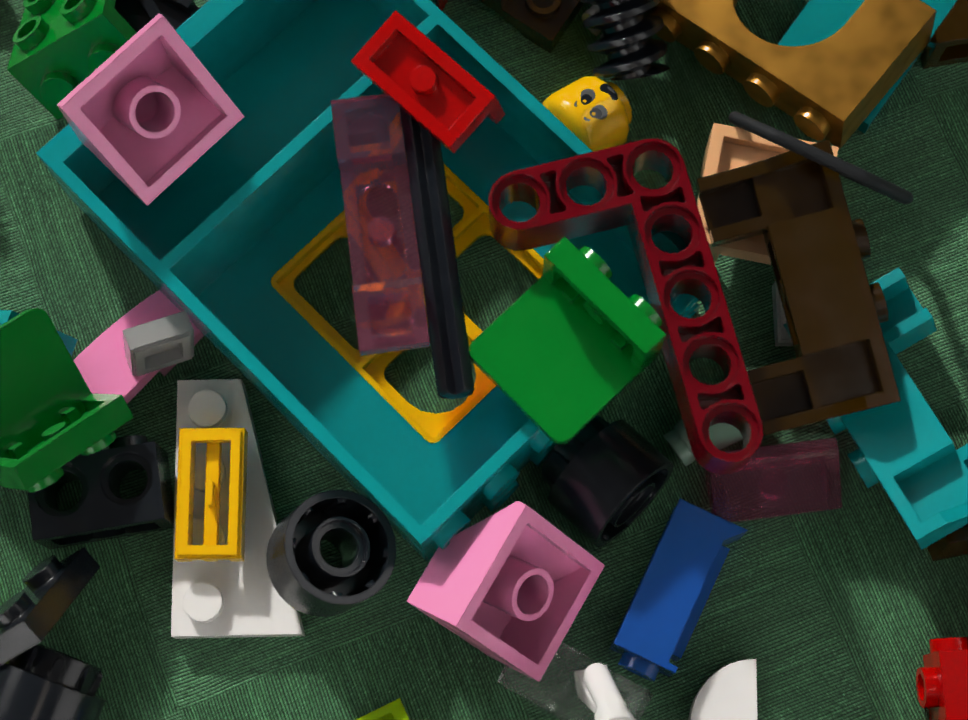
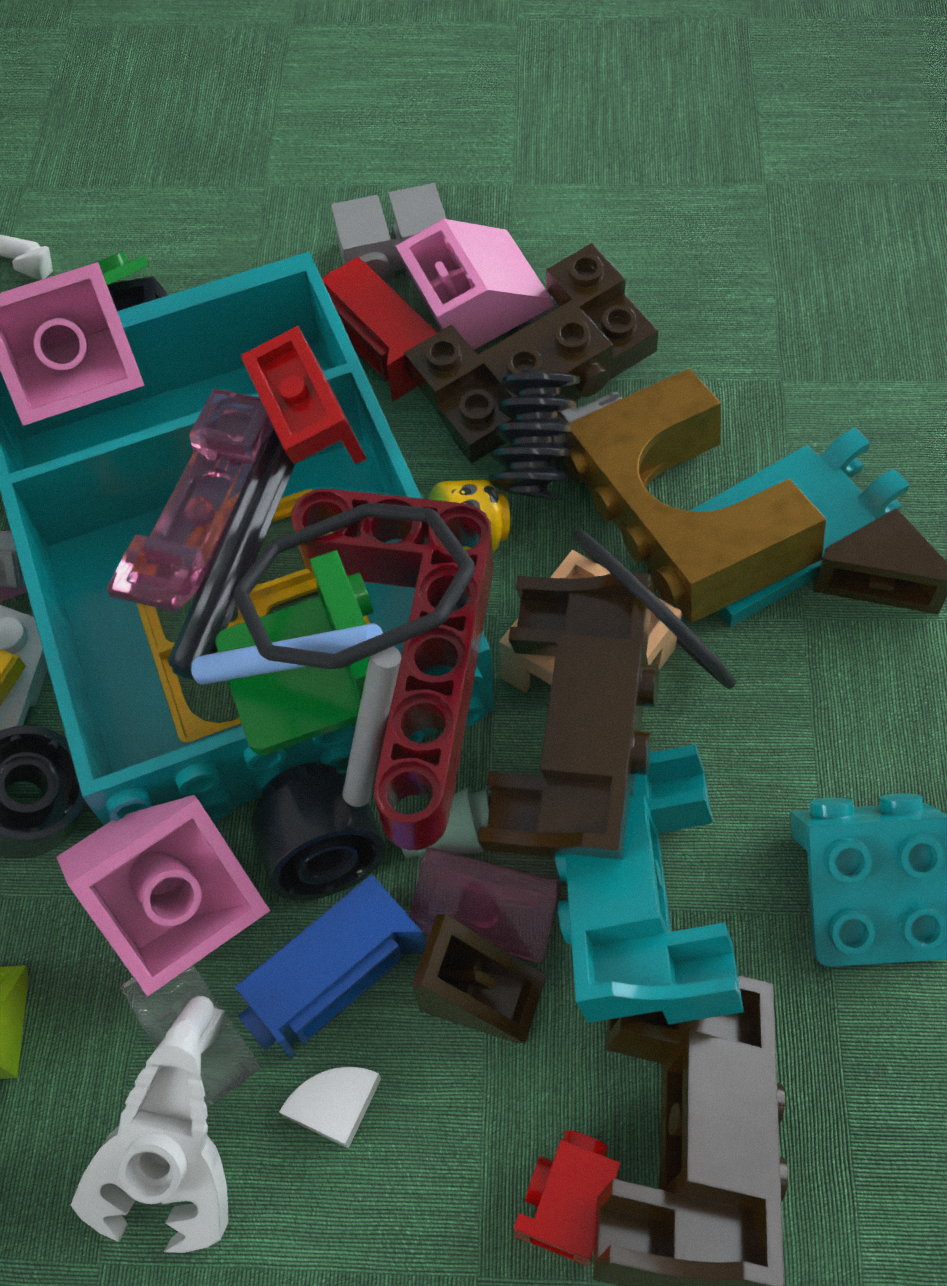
camera: 25 degrees right, 15 degrees down
none -> light blue bar [191,623,383,685]
none -> black piece [233,503,475,670]
none -> light grey bar [342,646,401,807]
none -> dark brown slope [412,914,546,1044]

